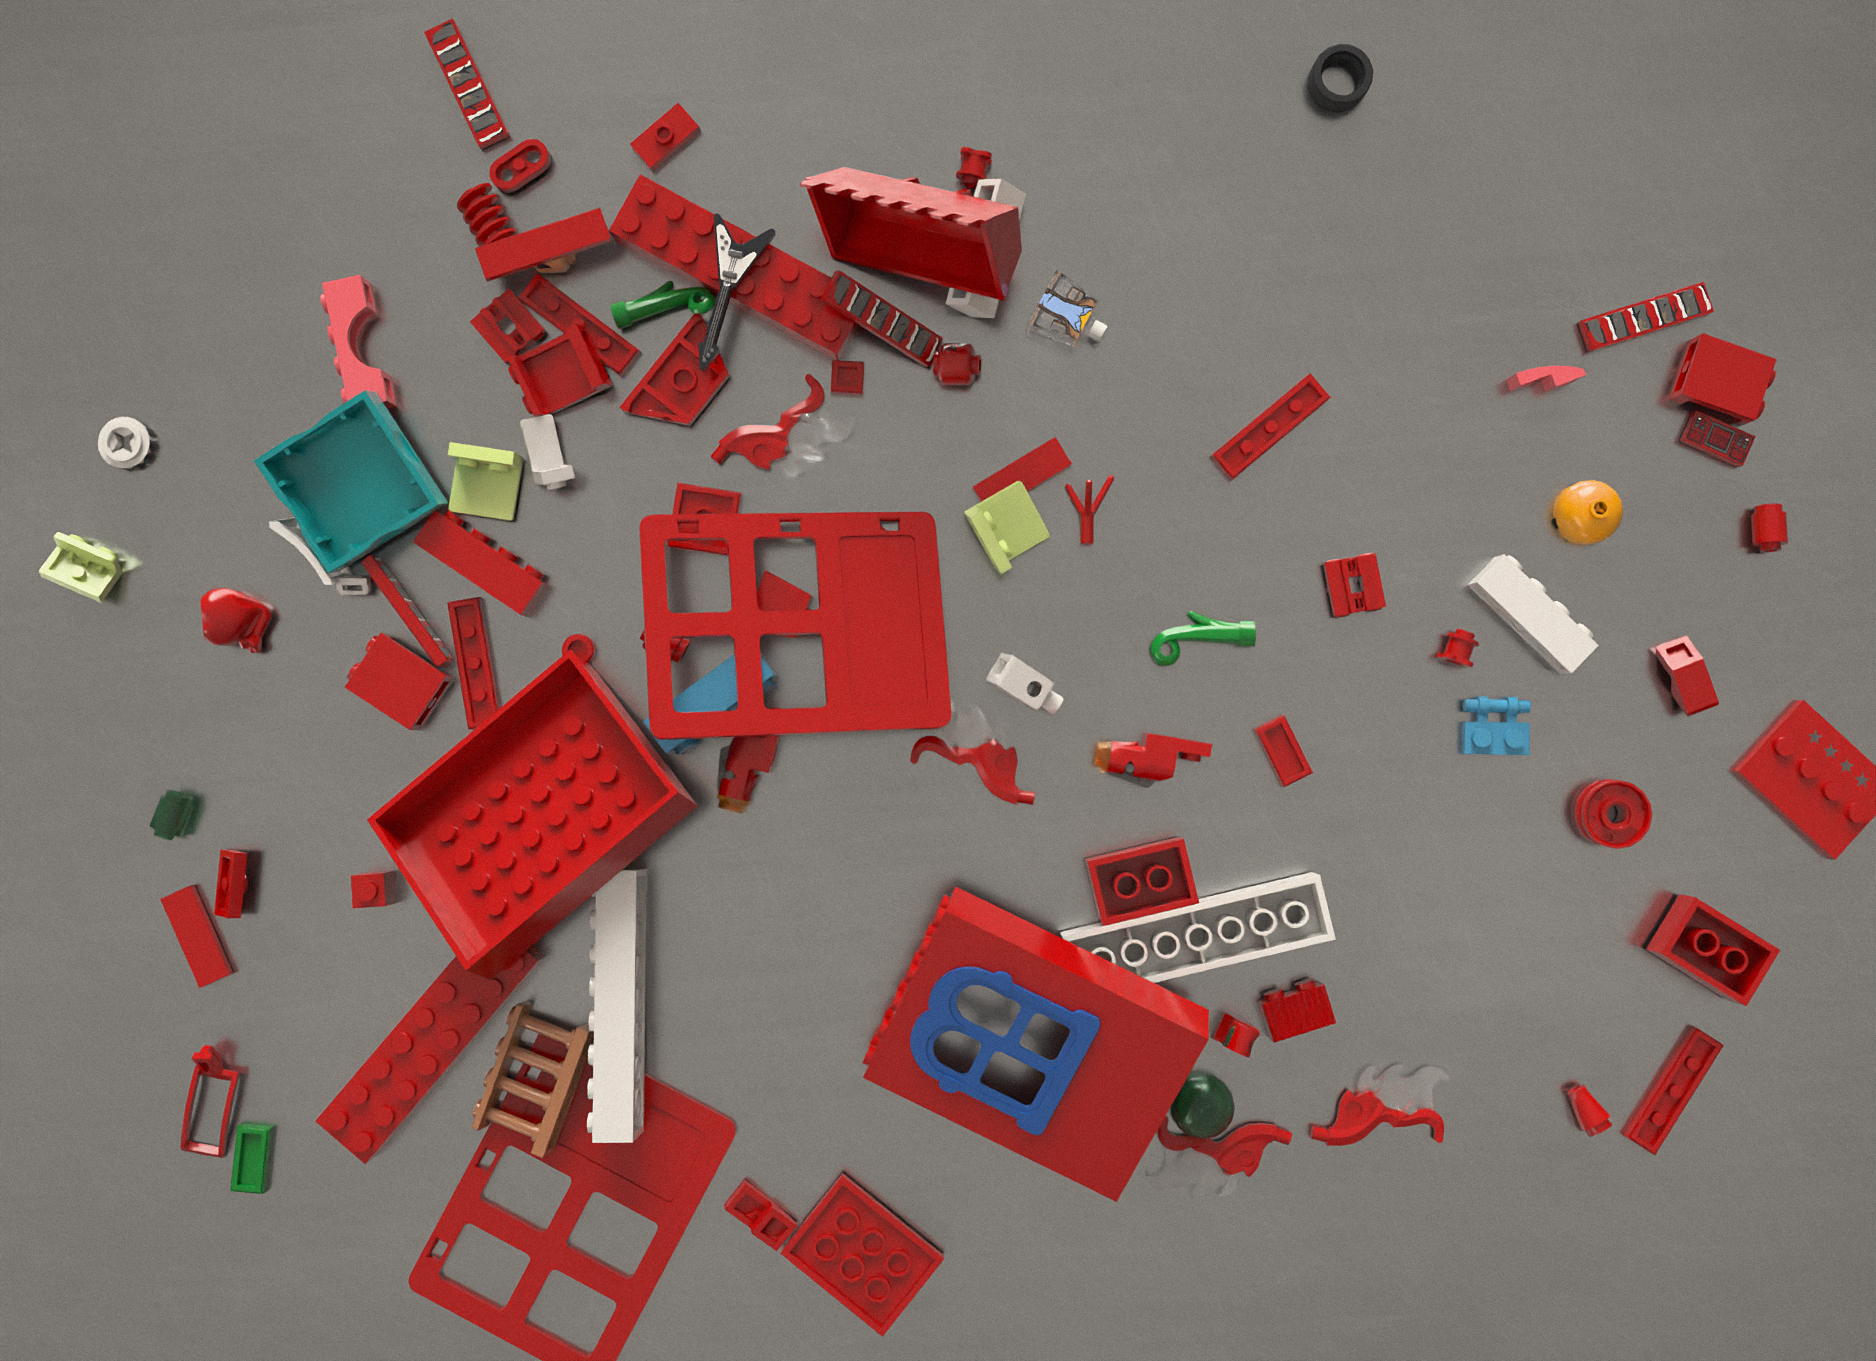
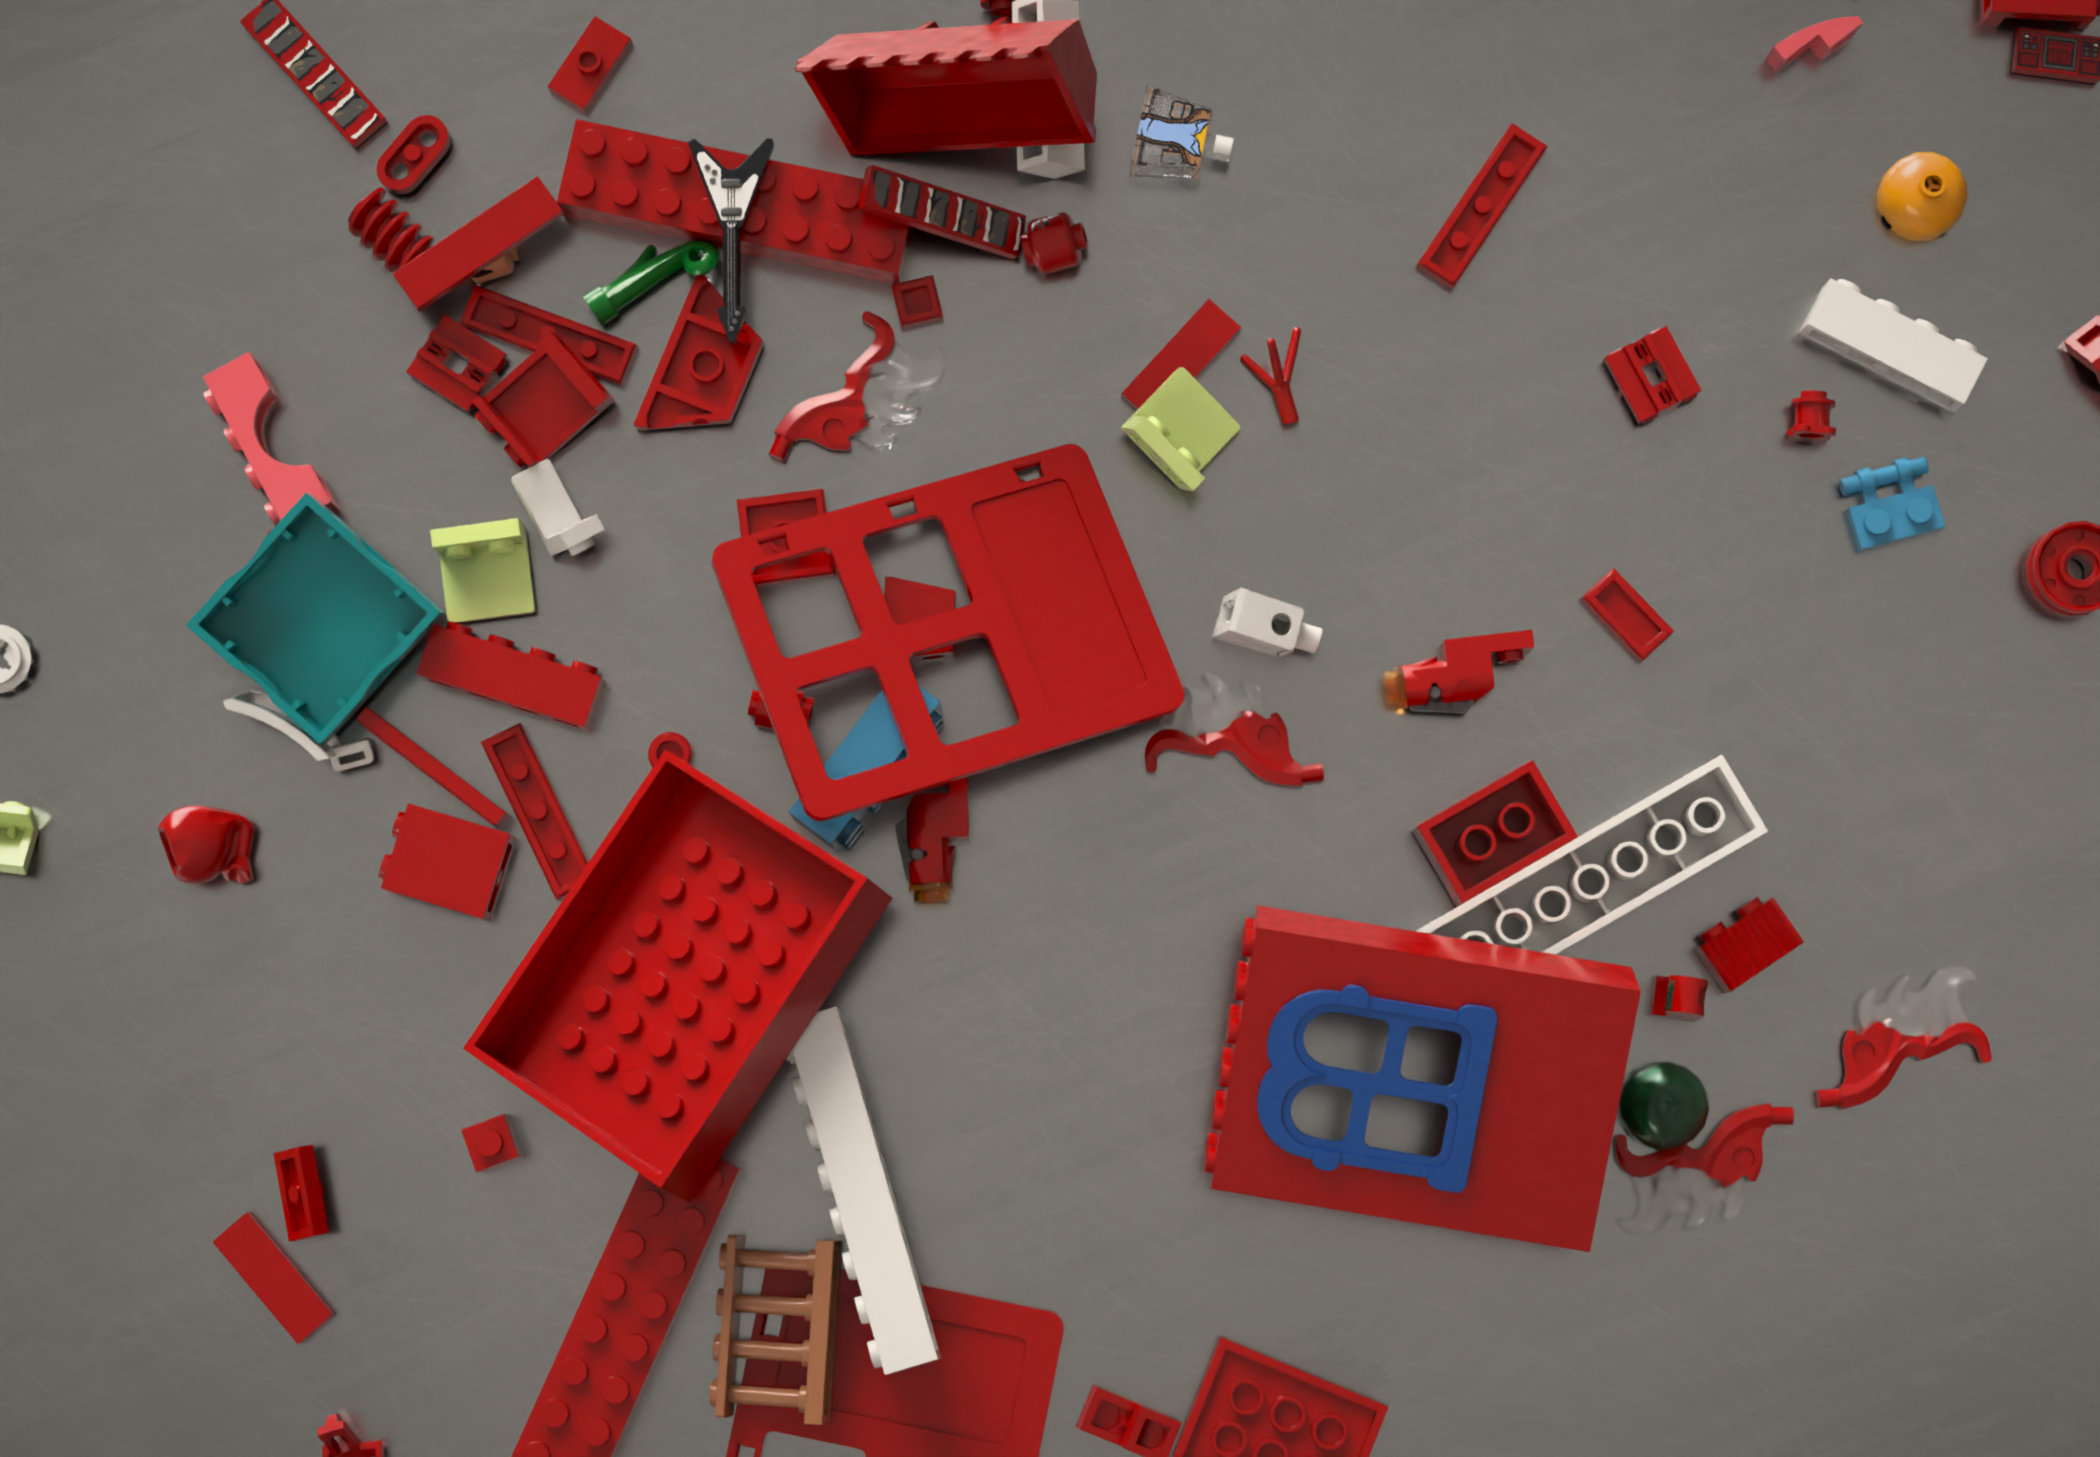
camera: 15 degrees left, 5 degrees down
clear green brick [149,789,194,840] -> none
green plant [1151,611,1256,666] -> none

